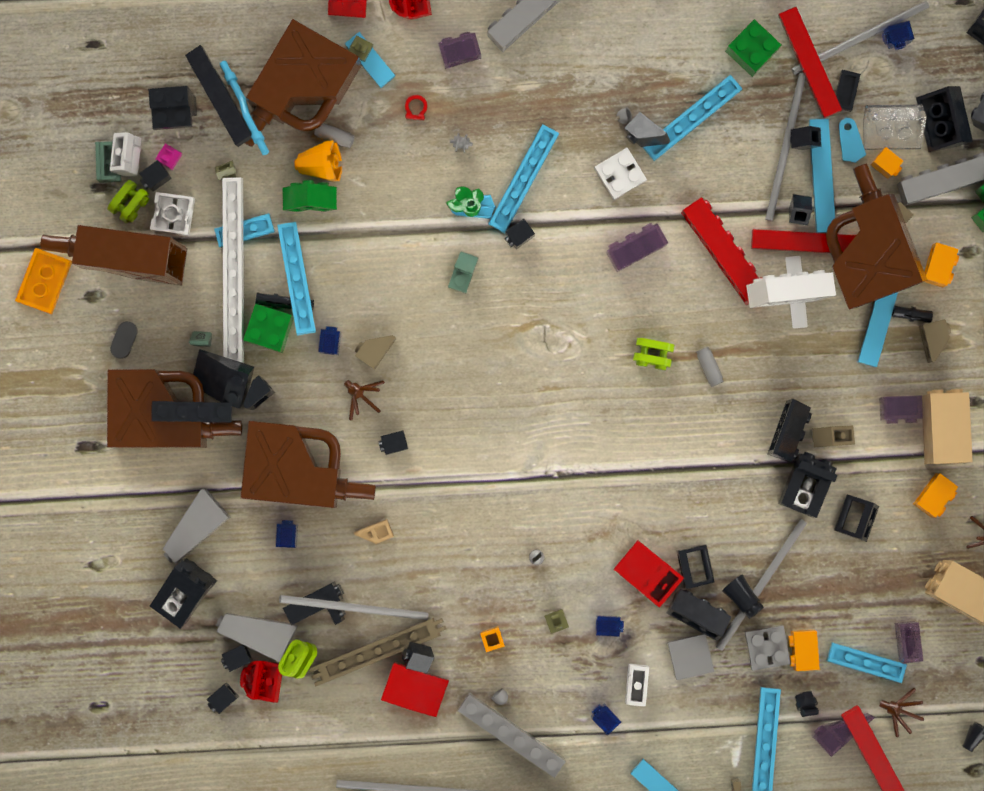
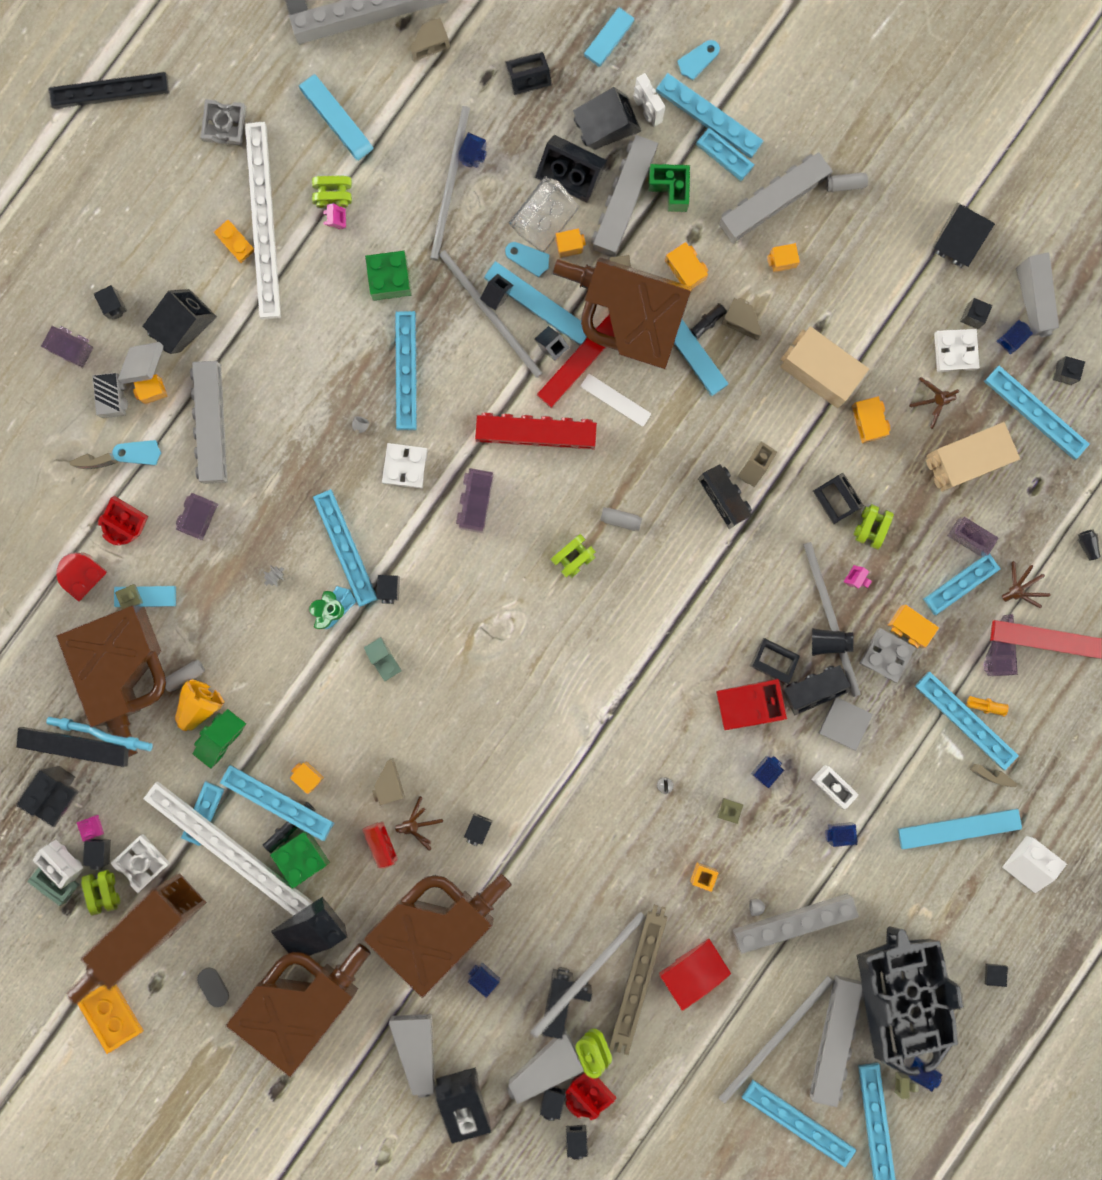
camera: 50 degrees left, 0 degrees up
black arch [151,401,232,423] -> none
sand green slope [189,331,212,347] -> none
olive tile [215,160,236,180] -> none
black tile [243,375,275,410] -> none
clear blue brick [318,326,342,356] -> none
tan tile [354,519,394,544] -> none
black brick [402,642,434,673] -> none
red piece [405,95,428,121] -> none
slope [624,112,670,147] -> none
white brick [746,270,836,308] -> none
red tile [778,6,842,118] -> none
black brick [778,452,838,518] -> none
black piece [795,691,819,717] -> none
black tile [835,69,861,112] -> none
clear purple brick [879,395,923,424] -> none
none -> light orange brick [290,762,324,794]
none -> red slope [362,821,398,868]
none -> dark pink tile [844,565,872,589]
none -> lime brick [853,504,894,550]
none -> light orange axle [966,696,1009,717]

